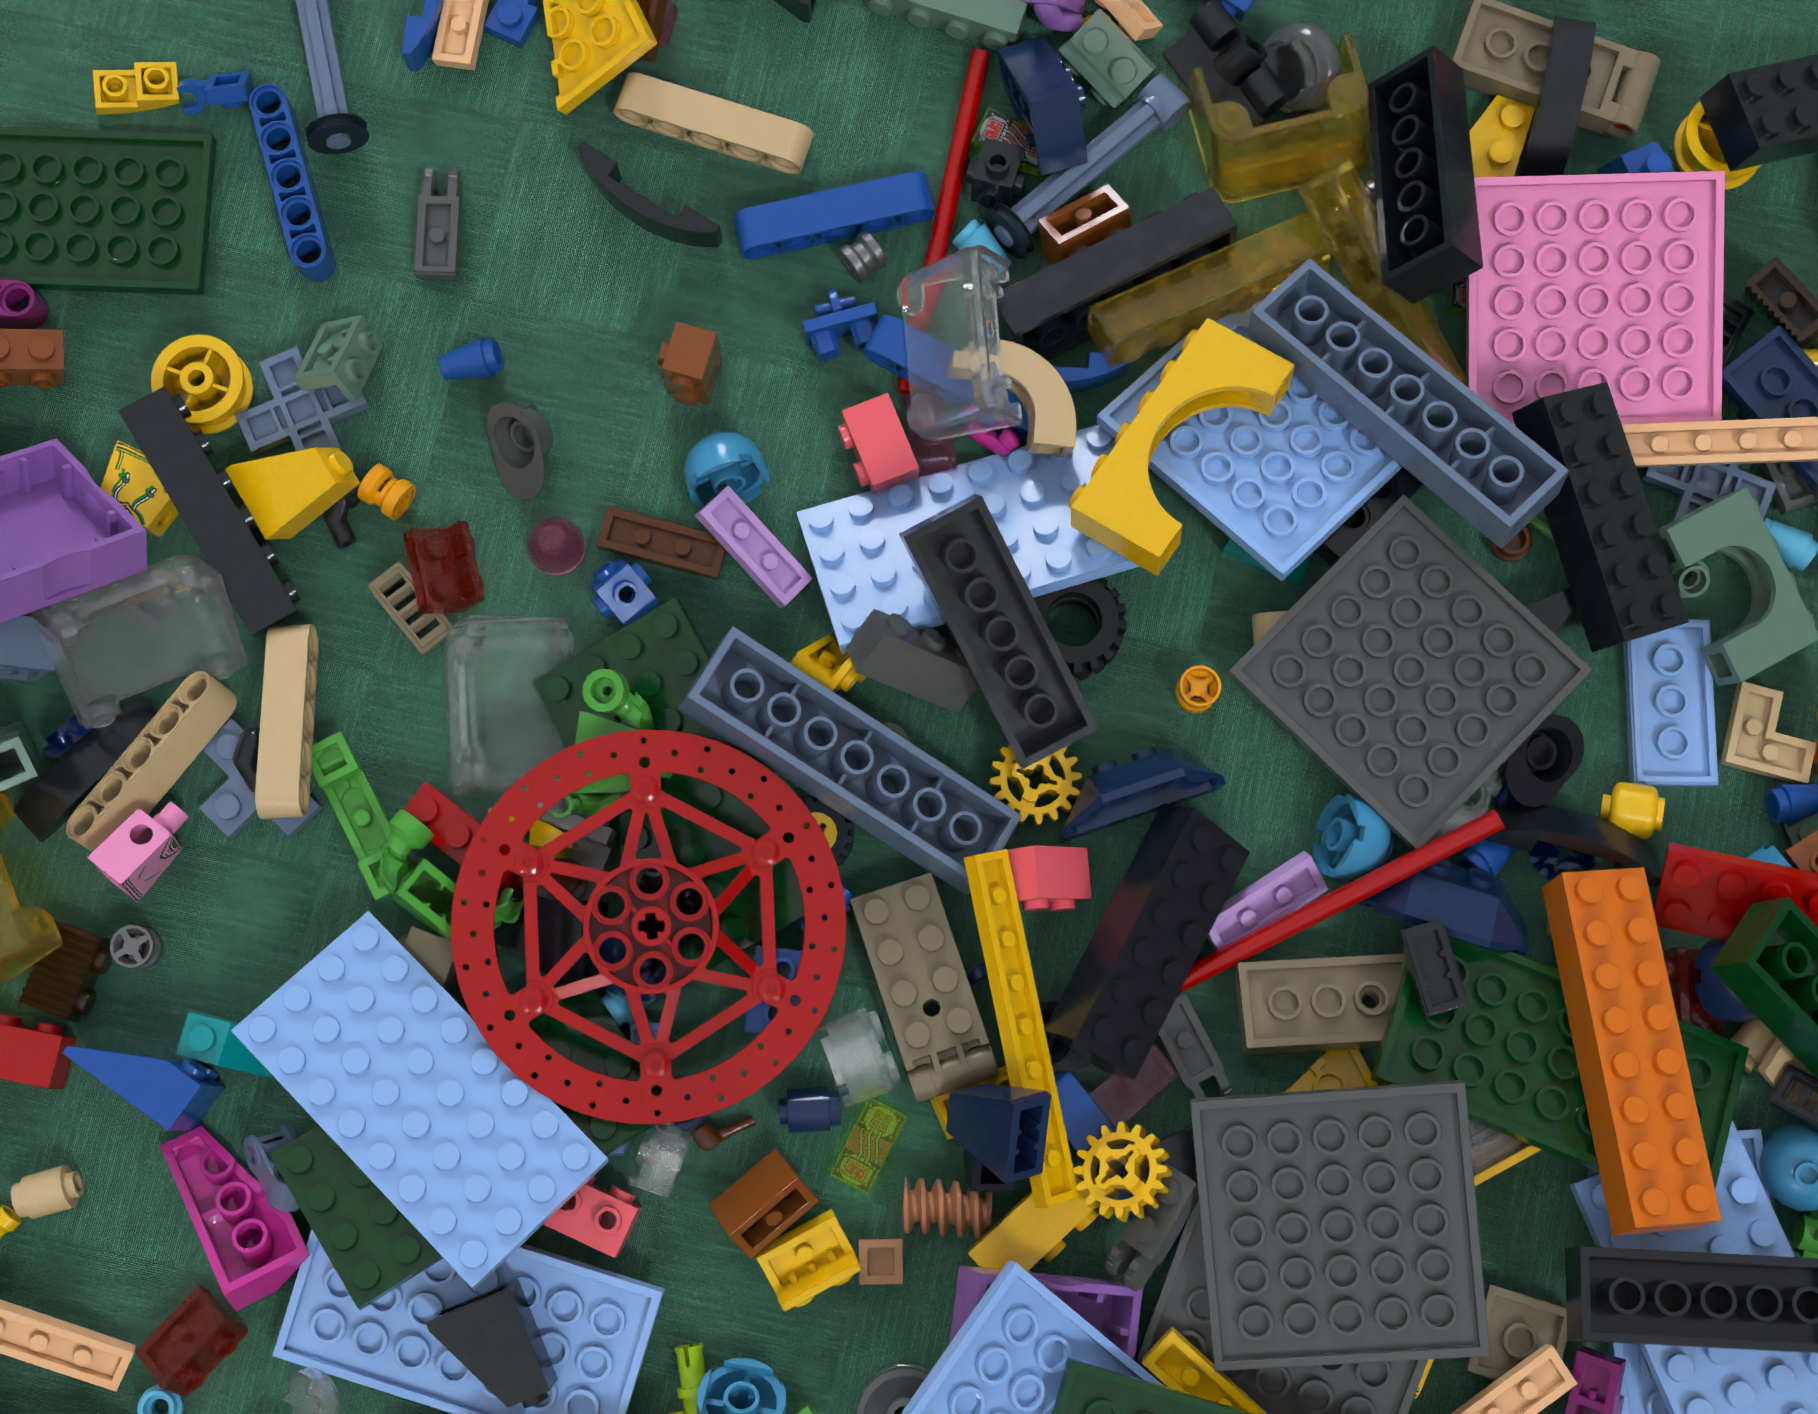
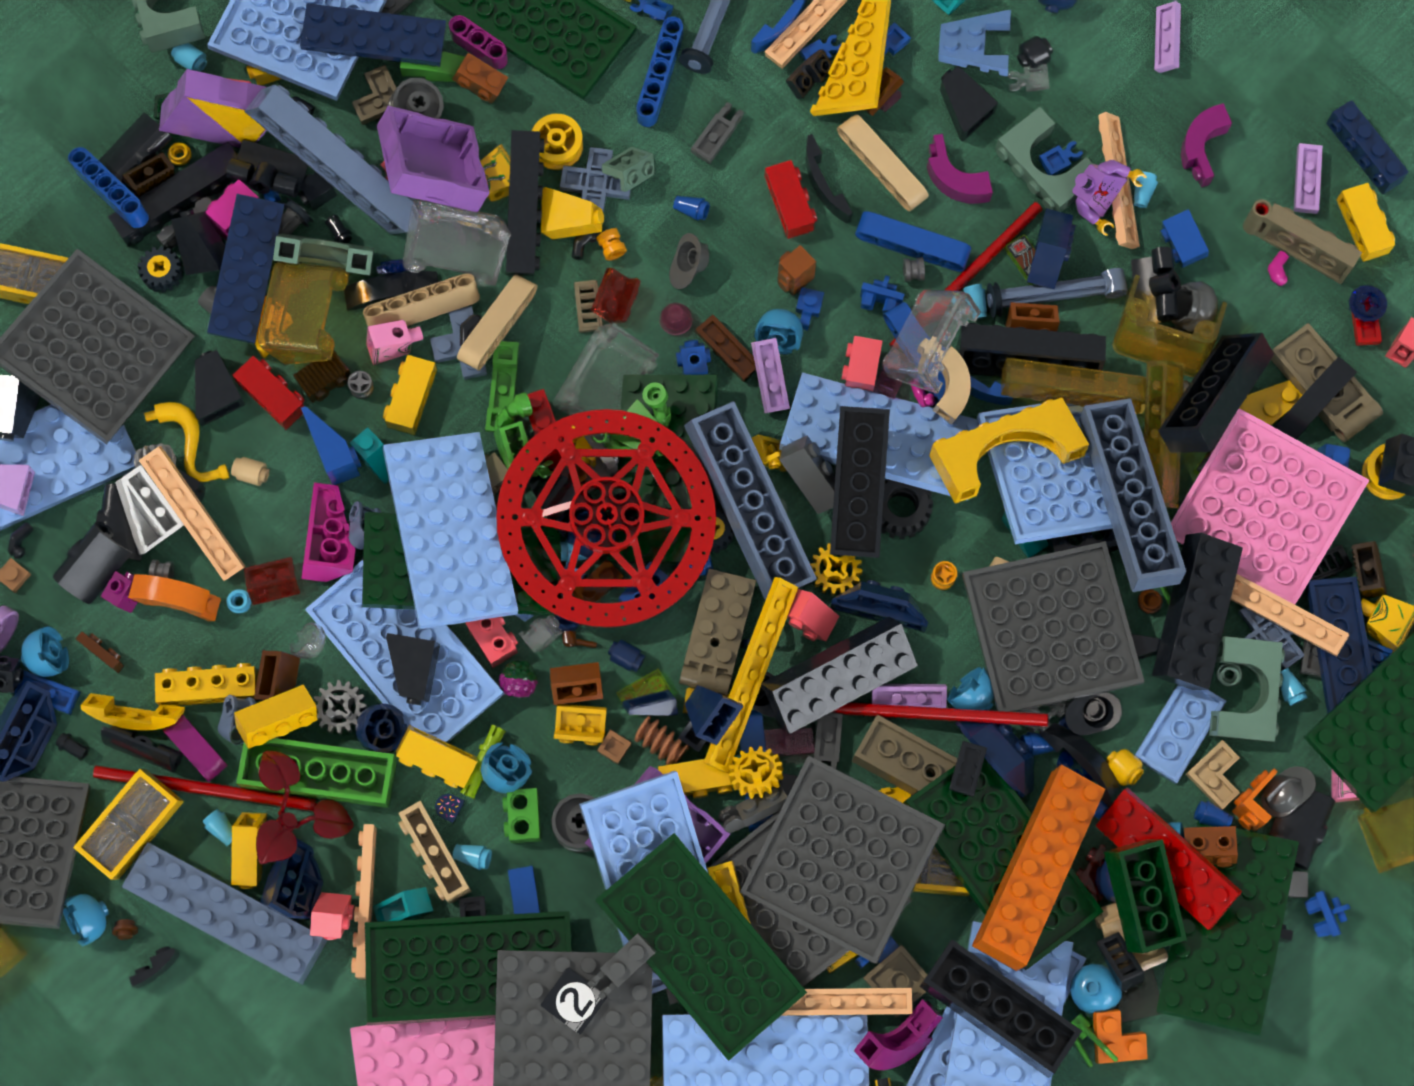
camera: 35 degrees right, 5 degrees down
clear brick [817,1007,901,1108] -> none
black brick [966,138,1027,208] -> none
sand green bracket [1058,9,1157,108] -> none
none -> yellow brick [383,355,437,435]
none -> piece [499,661,538,698]
none -> reddish brown plate [572,559,624,609]
none -> dark blue slope [622,690,678,715]
none -> red brick [764,160,817,239]
none -> black slope [786,49,832,99]
none -> blue plate [796,287,824,331]
none -> magenta arch [927,134,993,204]

